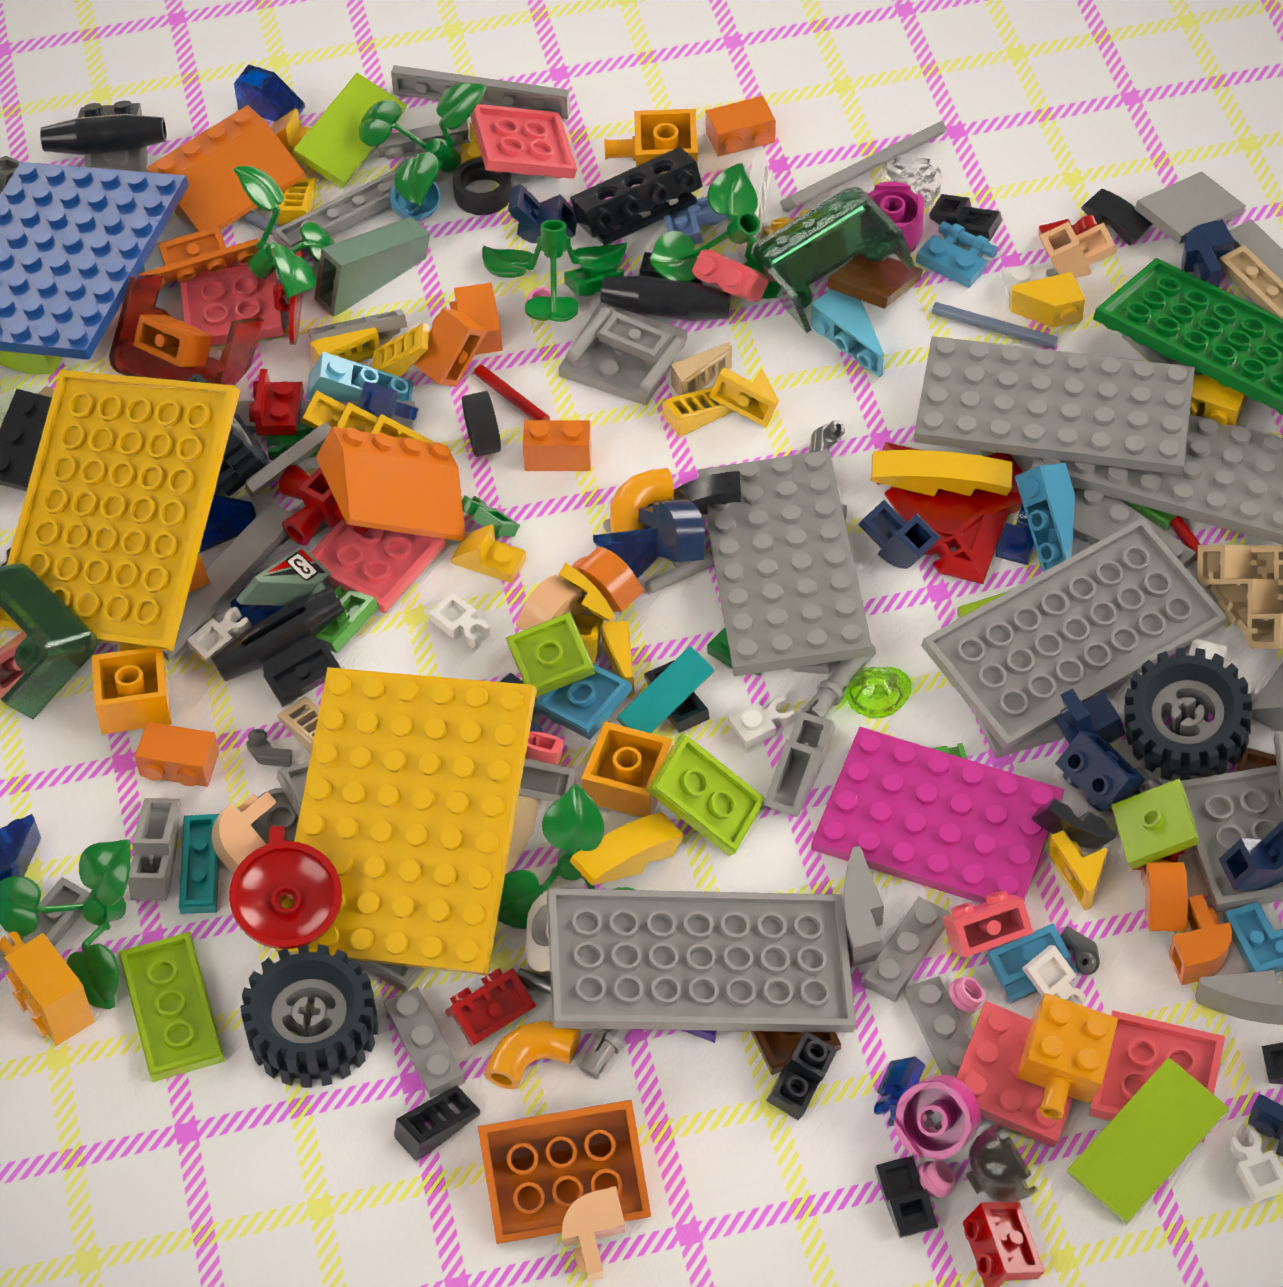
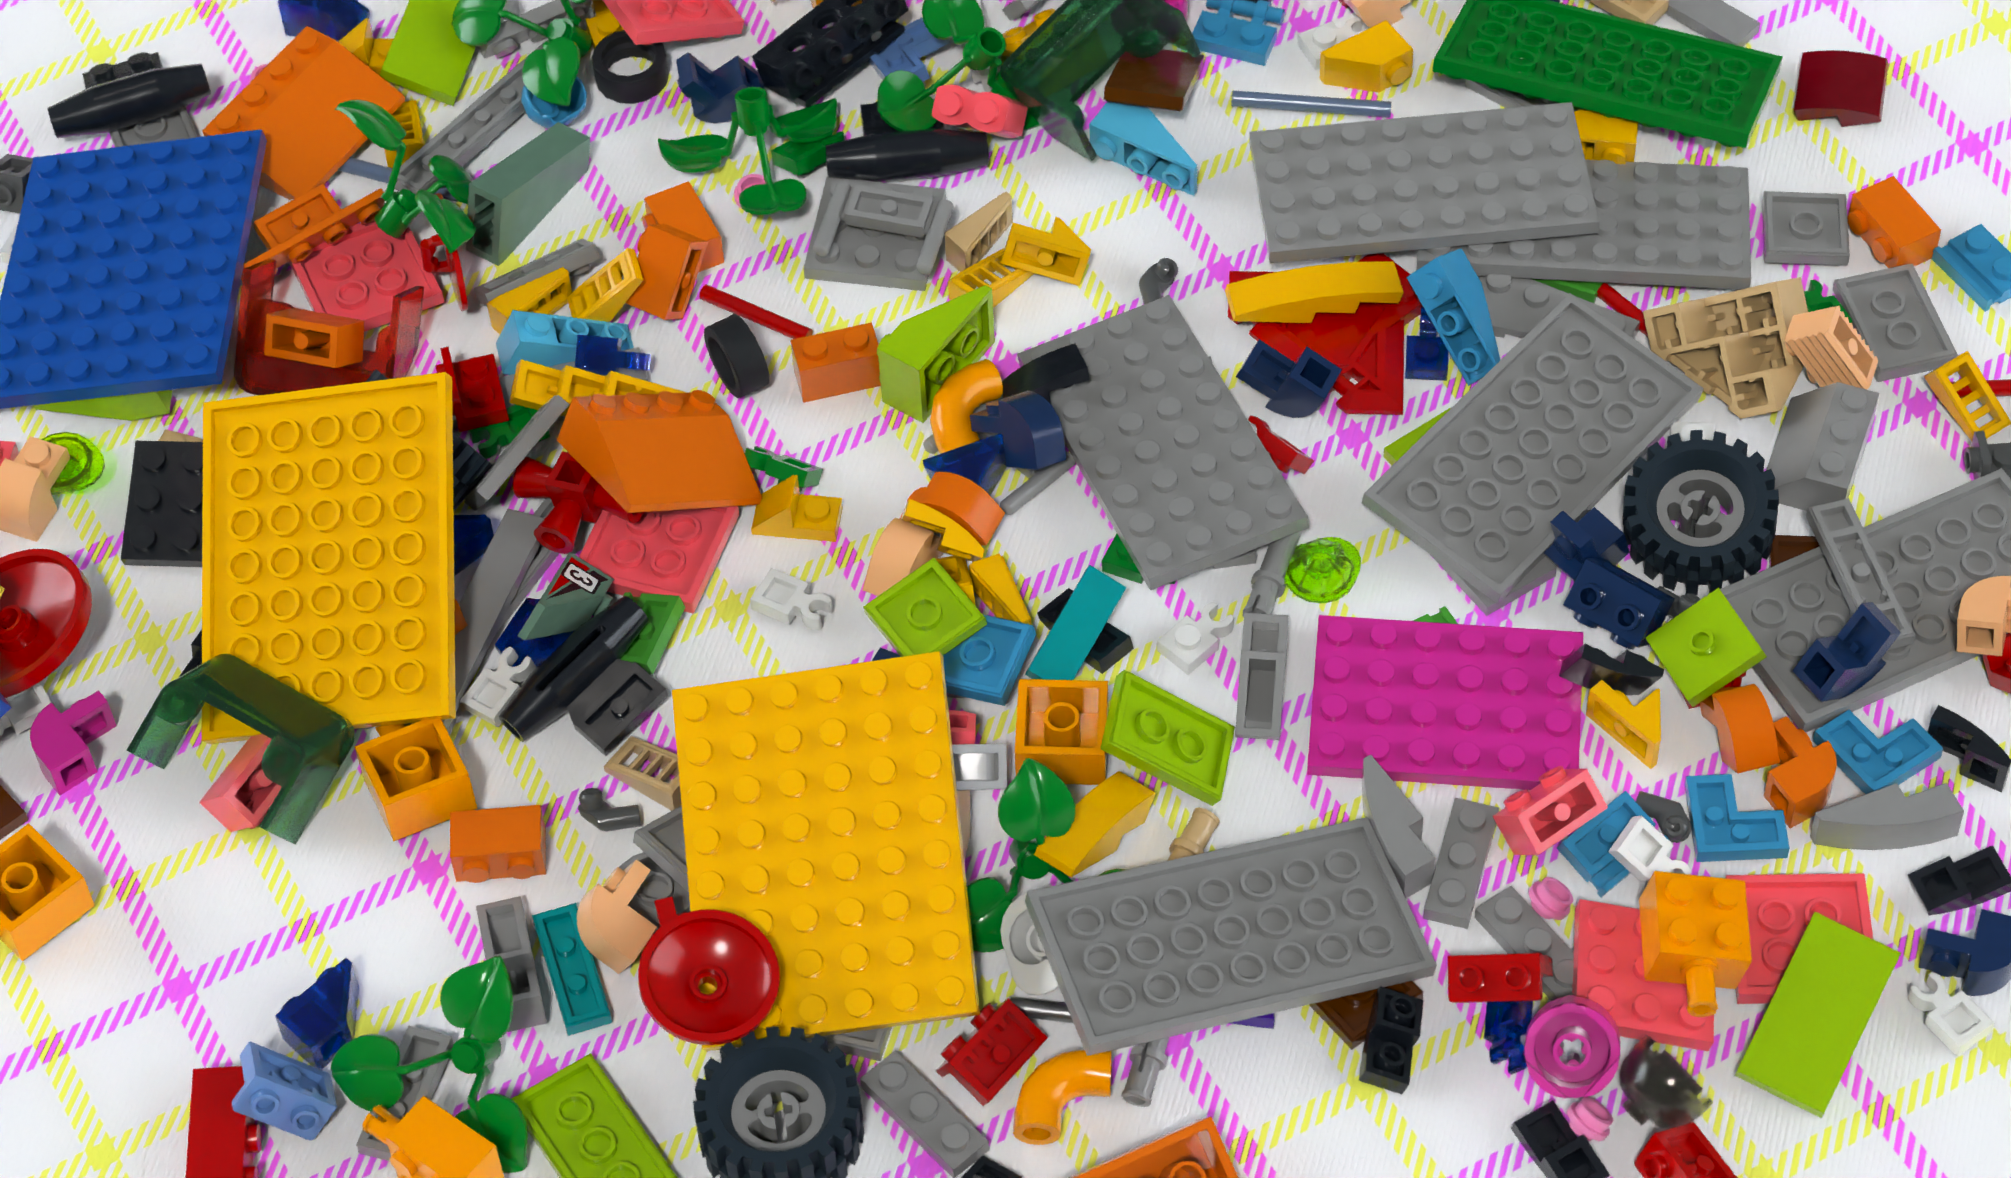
camera: 15 degrees left, 0 degrees up
none -> lime slope [877,285,995,423]
none -> tan pin [1167,808,1220,861]
none -> red plate [1248,415,1314,474]
none -> red bracket [1448,953,1553,1003]
none -> dark azure plate [1685,774,1790,862]

